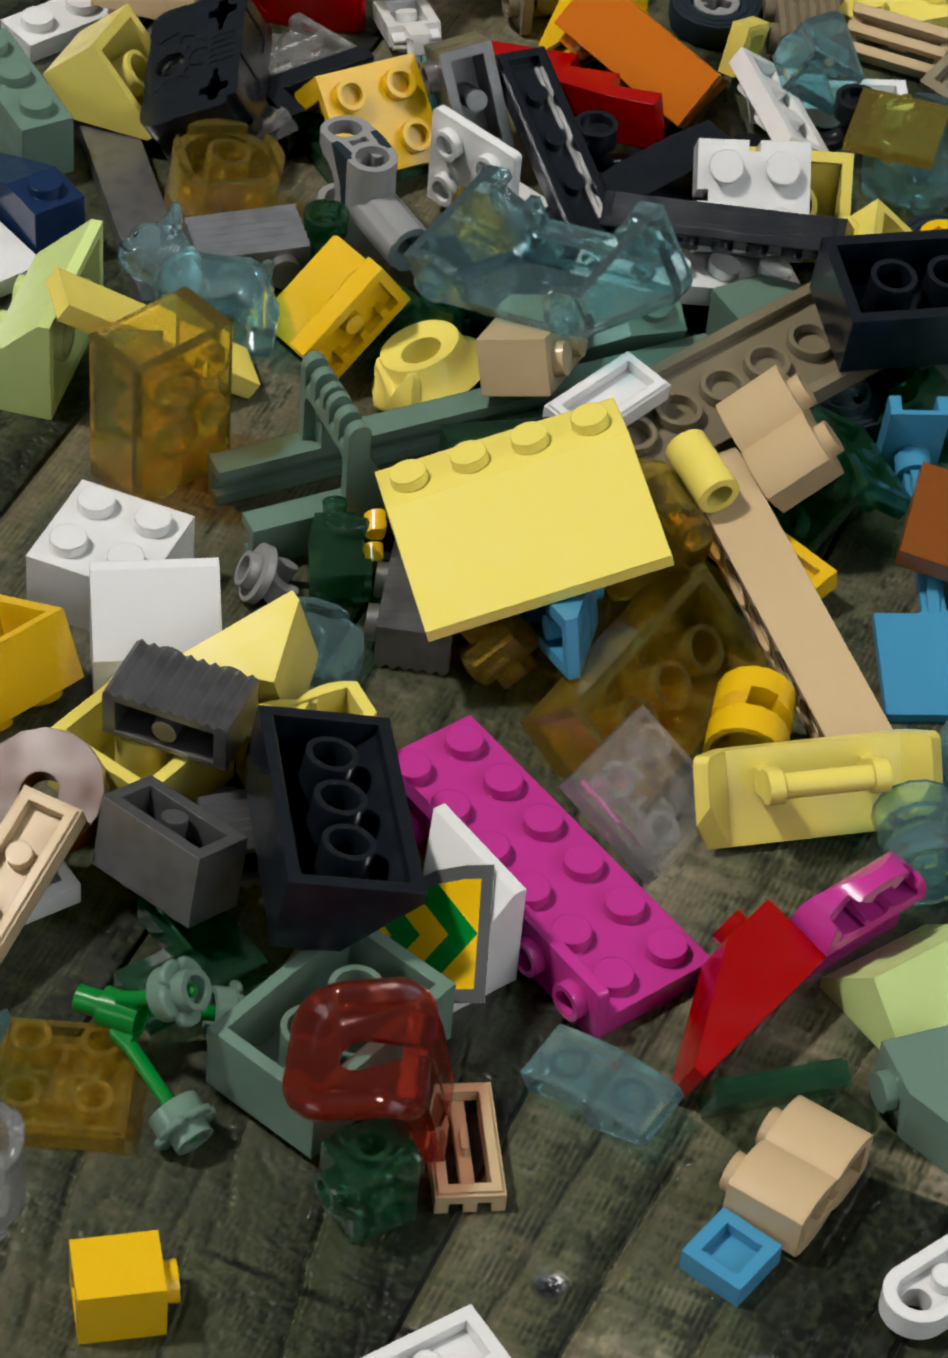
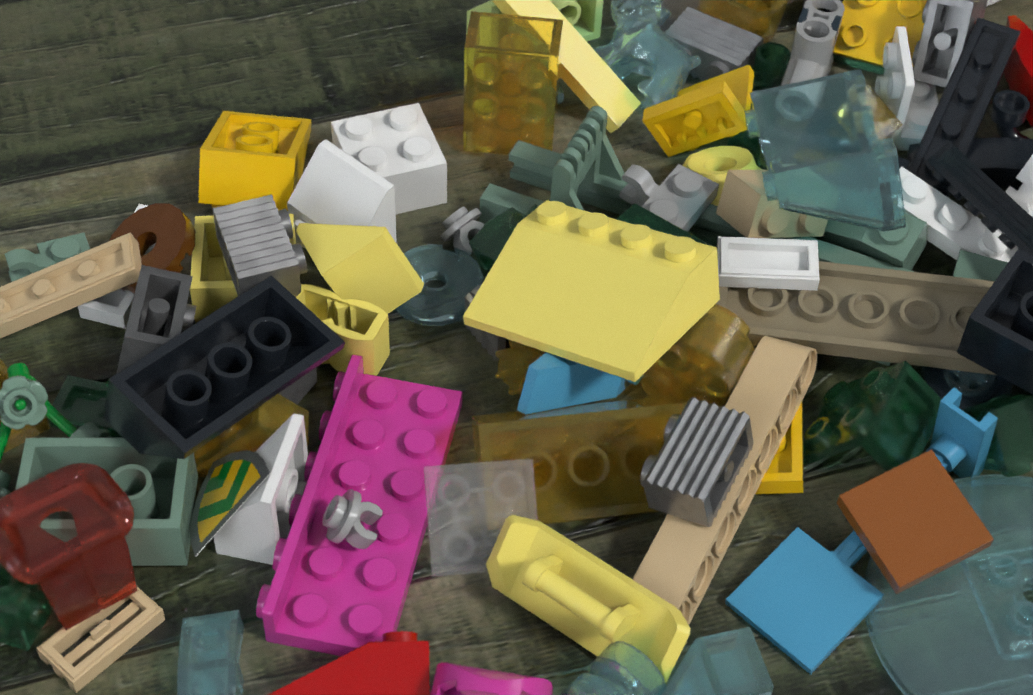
camera: 50 degrees right, 5 degrees up
light yellow piece [665,429,740,513] -> none
yellow wheel [702,665,798,753] -> none
tan brick [715,365,844,513] -> none
none -> light grey plate [323,489,383,549]
none -> light grey plate [619,164,719,237]
none -> flat silver brick [640,397,754,527]

